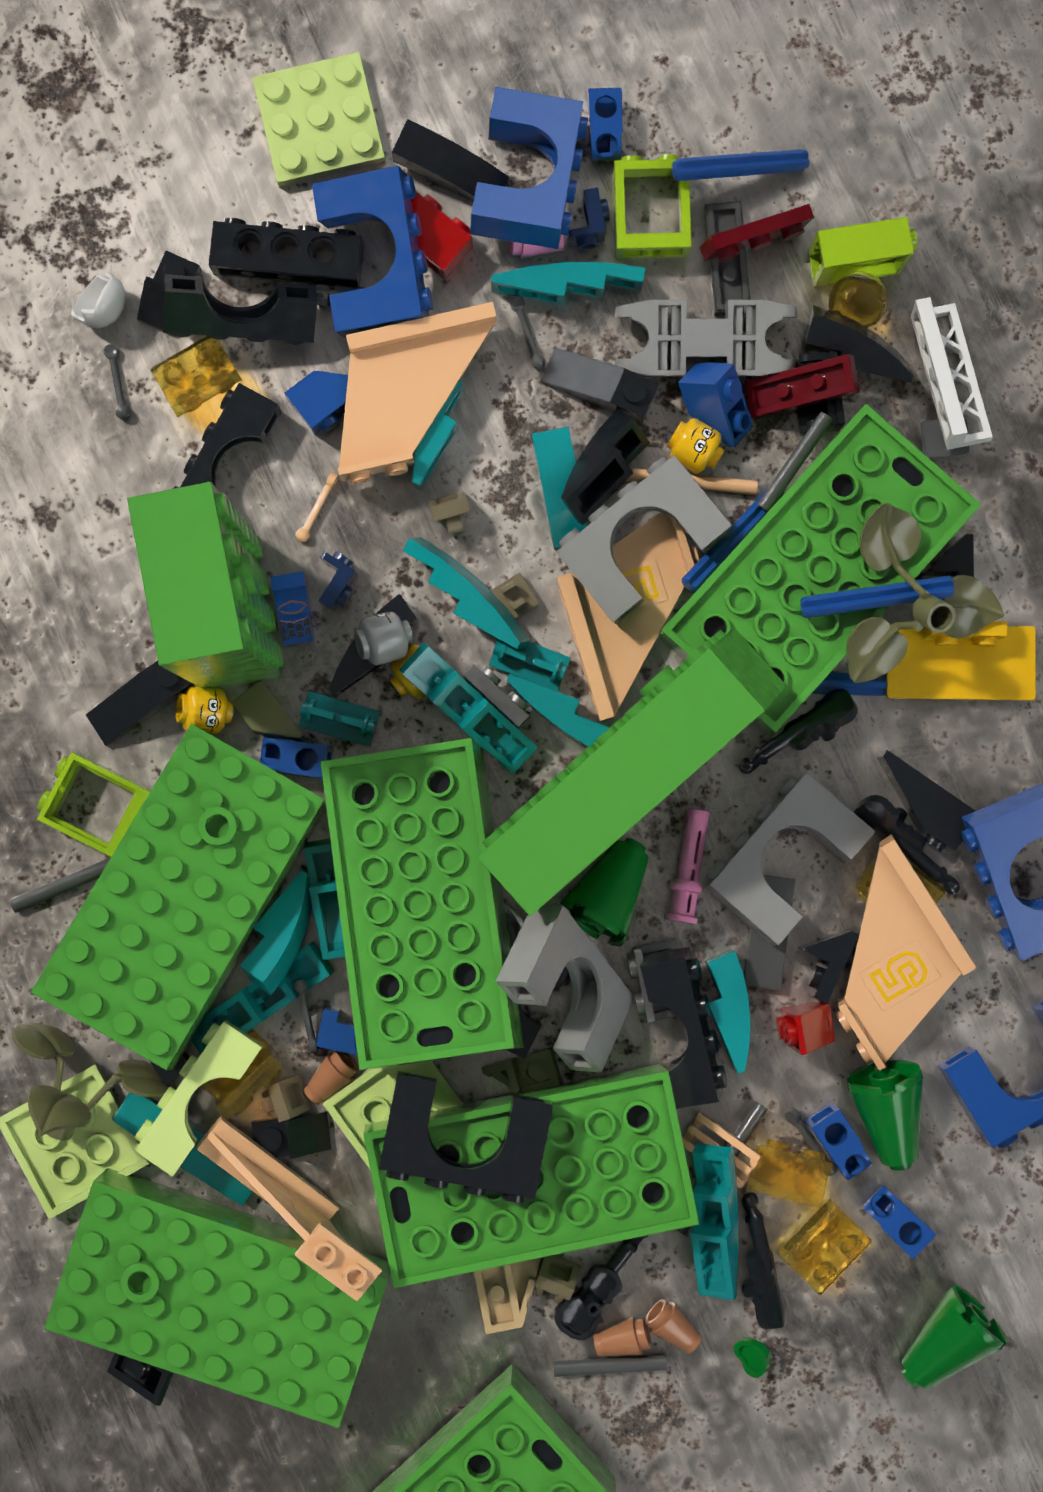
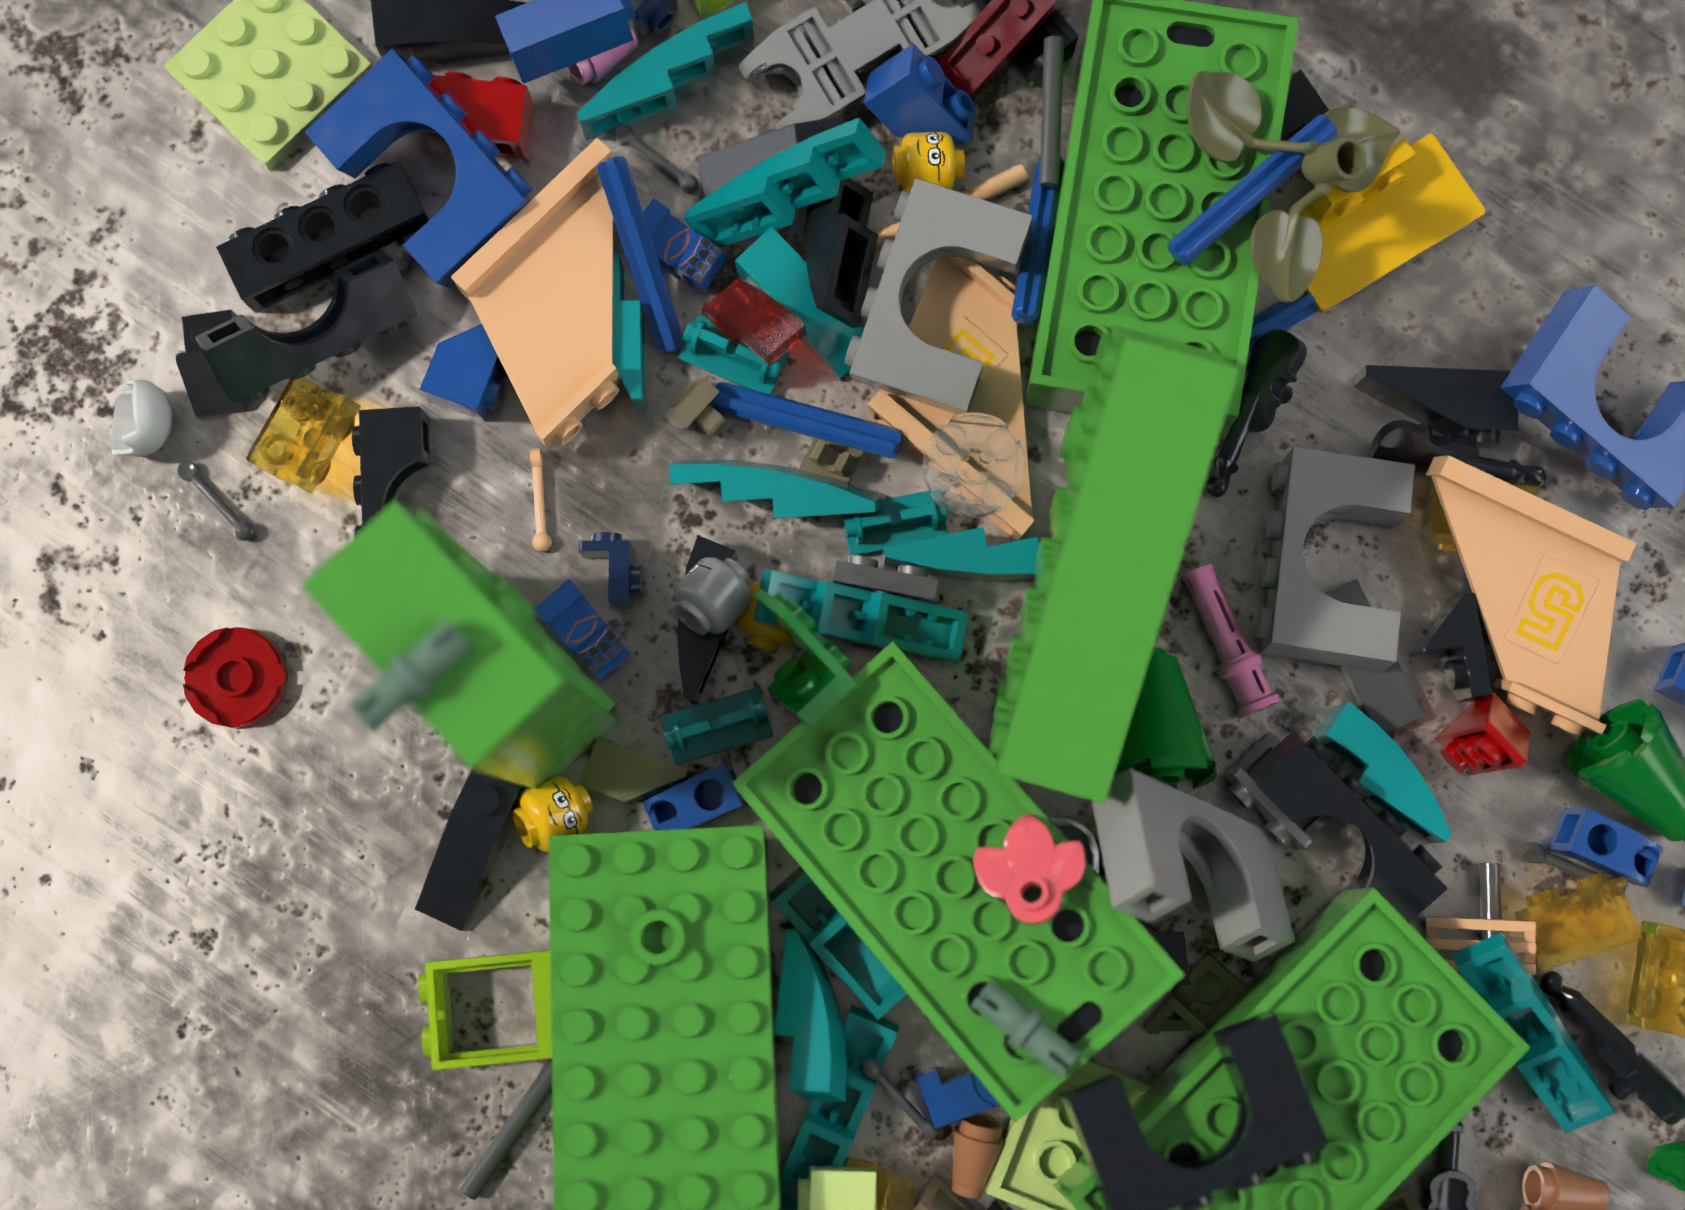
camera: 30 degrees left, 5 degrees down
none -> red tile [183,627,289,729]
none -> sand green pin [347,618,473,734]
none -> blue axle [597,156,685,353]
none -> blue leg [643,198,728,293]
none -> teal hinge [678,314,789,394]
none -> teal slope [683,118,886,248]
none -> clear red slope [701,278,806,366]
none -> blue axle [711,382,903,458]
none -> green bracket [752,588,857,729]
none -> clear plate [922,412,1027,518]
none -> sand green pin [970,978,1081,1080]
none -> coral plate [974,814,1085,925]

